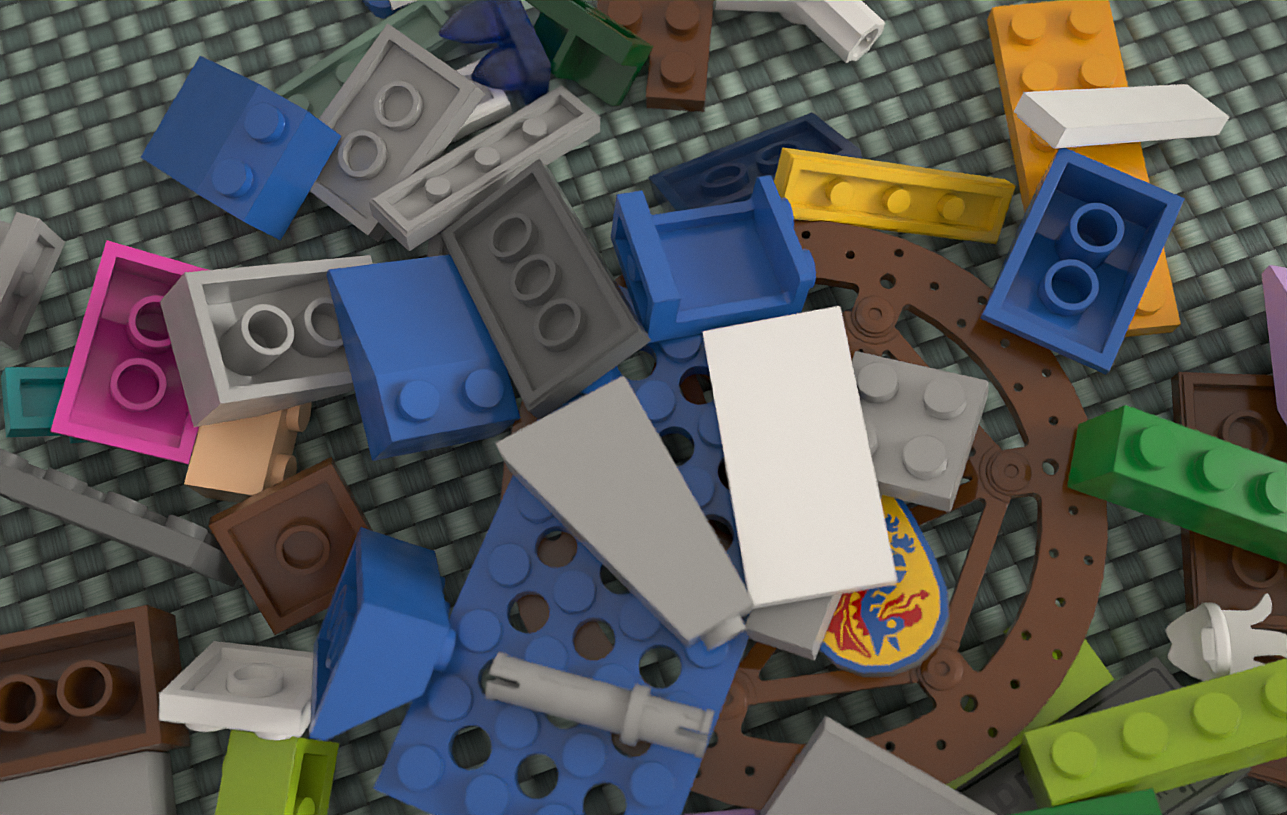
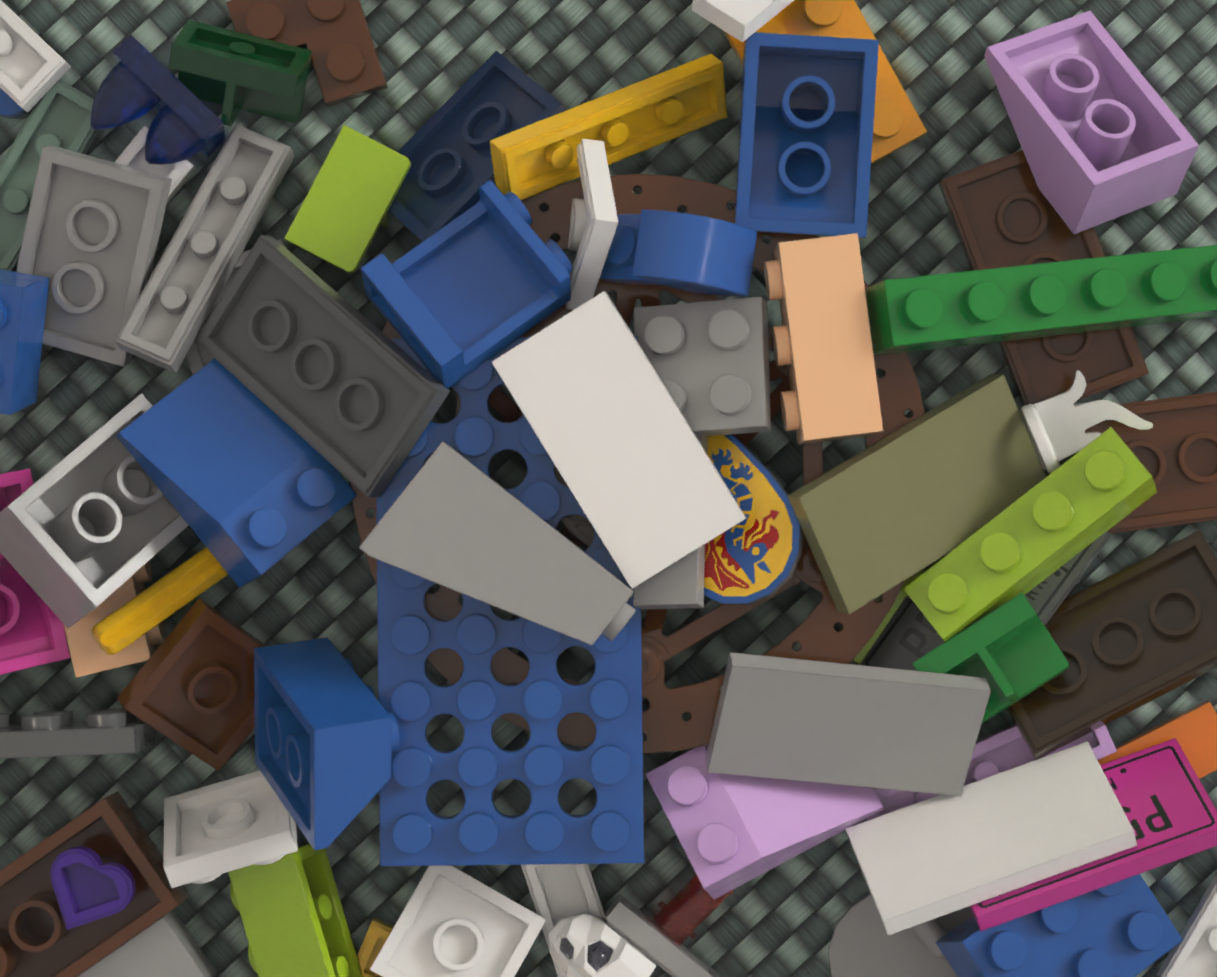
camera: 25 degrees left, 15 degrees up
light grey pin [485,652,714,759] -> none
none -> dark purple tile [50,846,136,930]
none -> yellow axle [91,547,228,655]
none -> lime panel [284,125,411,273]
none -> white tile [565,139,618,310]
none -> blue brick [599,209,757,296]
none -> light nougat brick [764,233,883,445]
none -> olive tile [788,374,1046,614]

